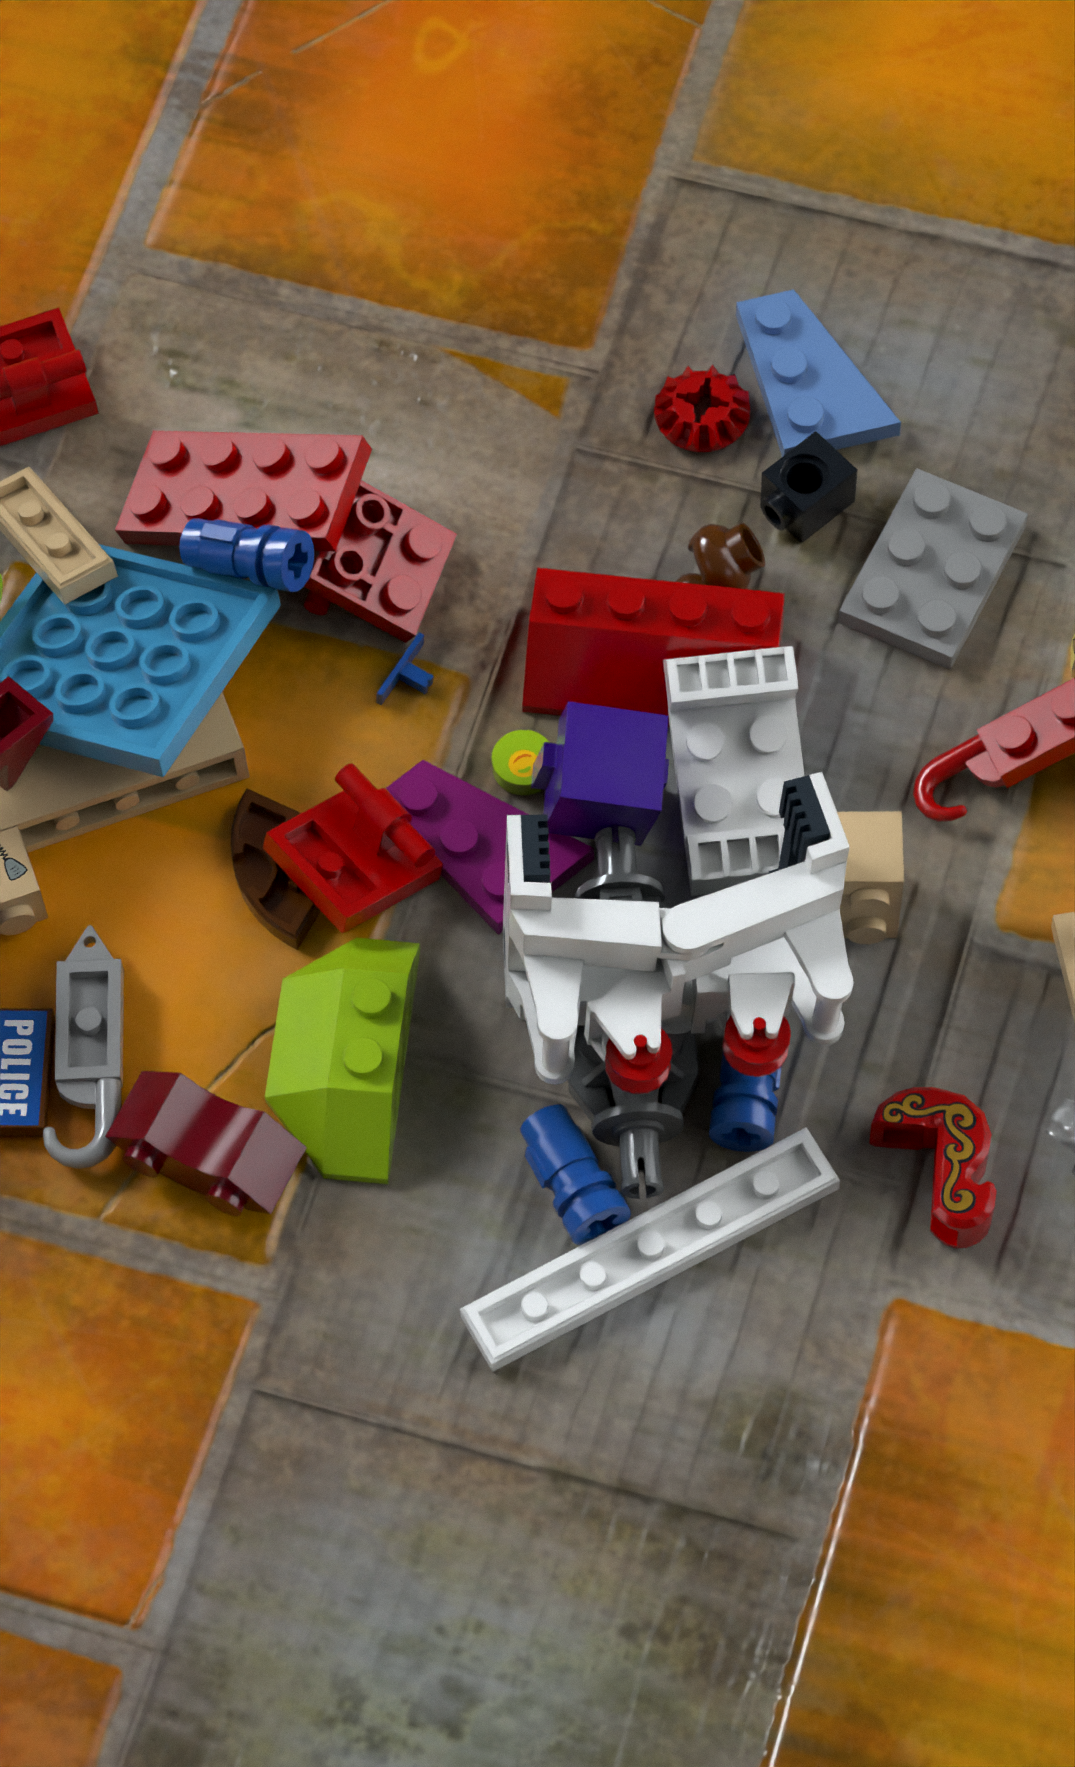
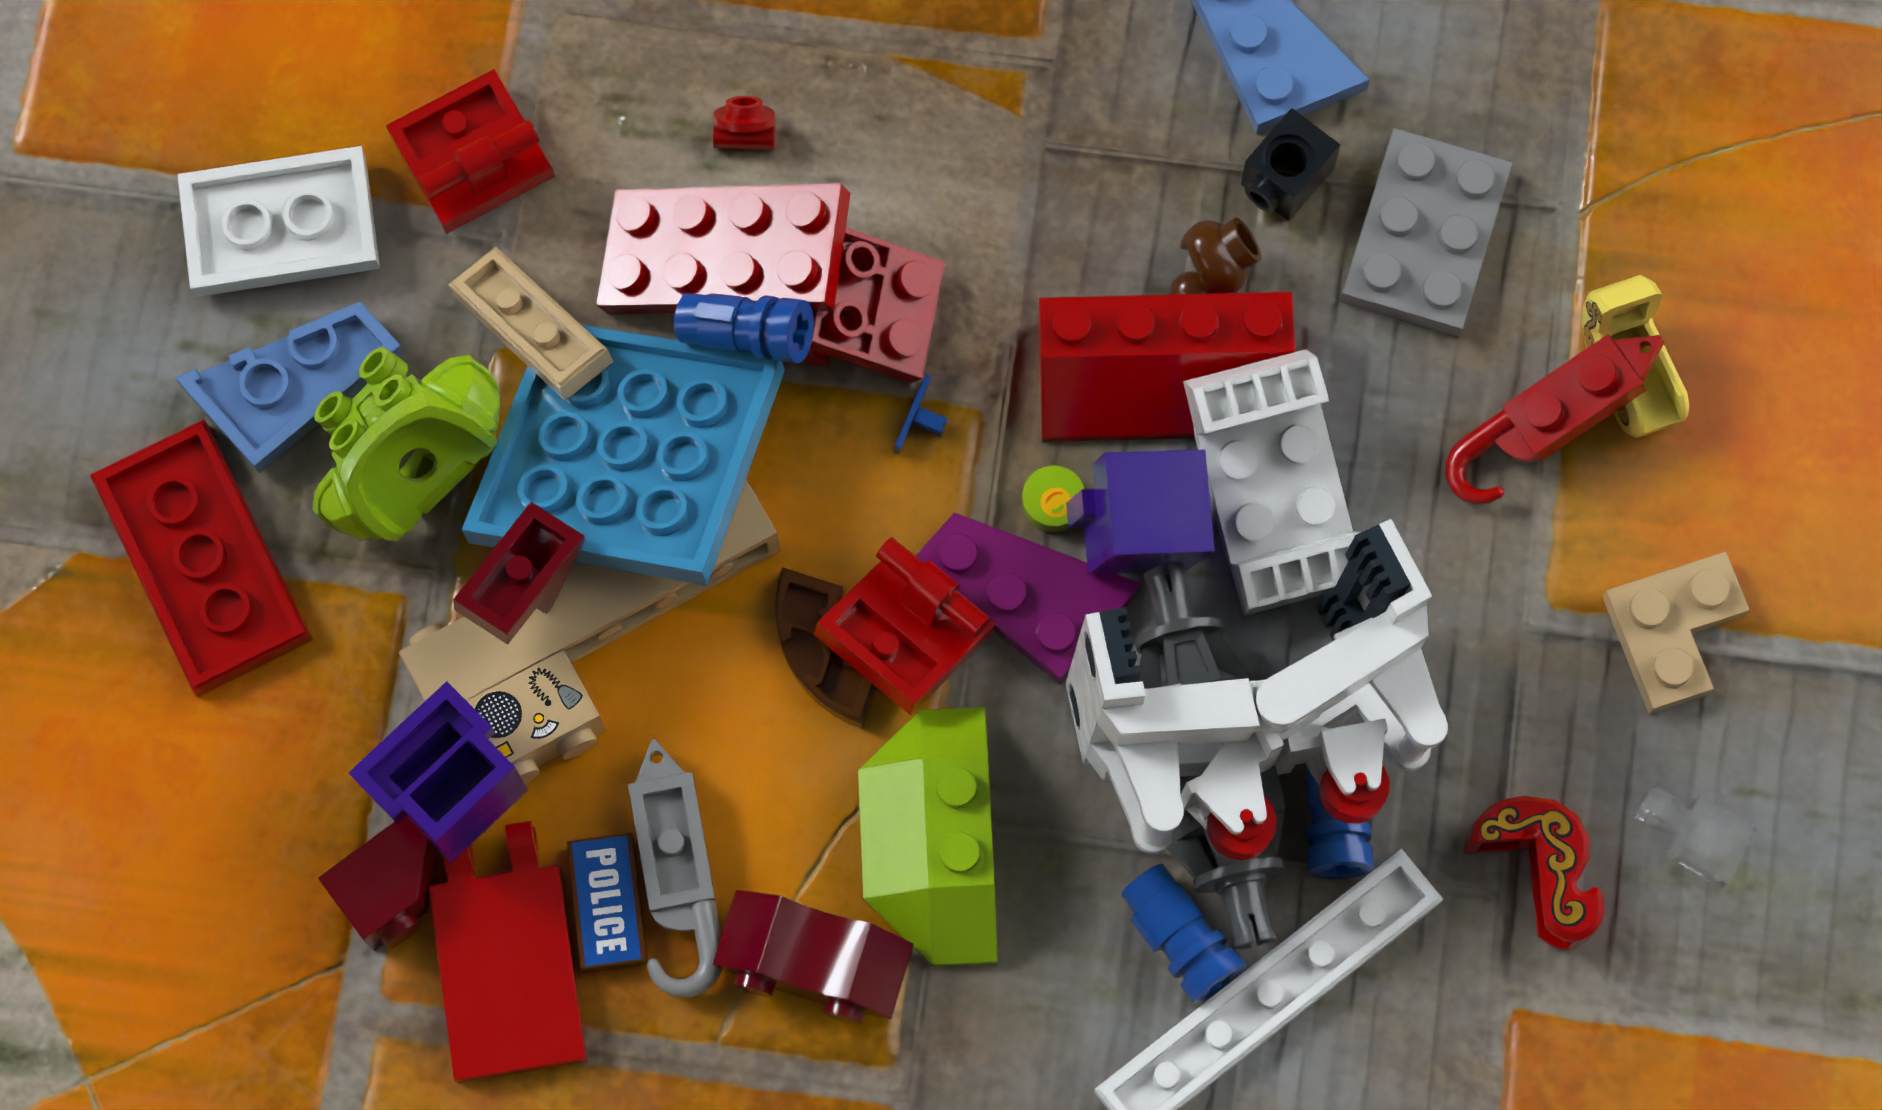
camera: 10 degrees left, 10 degrees up
red gear [654,364,750,452] -> none
tan brick [837,811,904,944] -> none
none -> red plate [713,96,776,150]

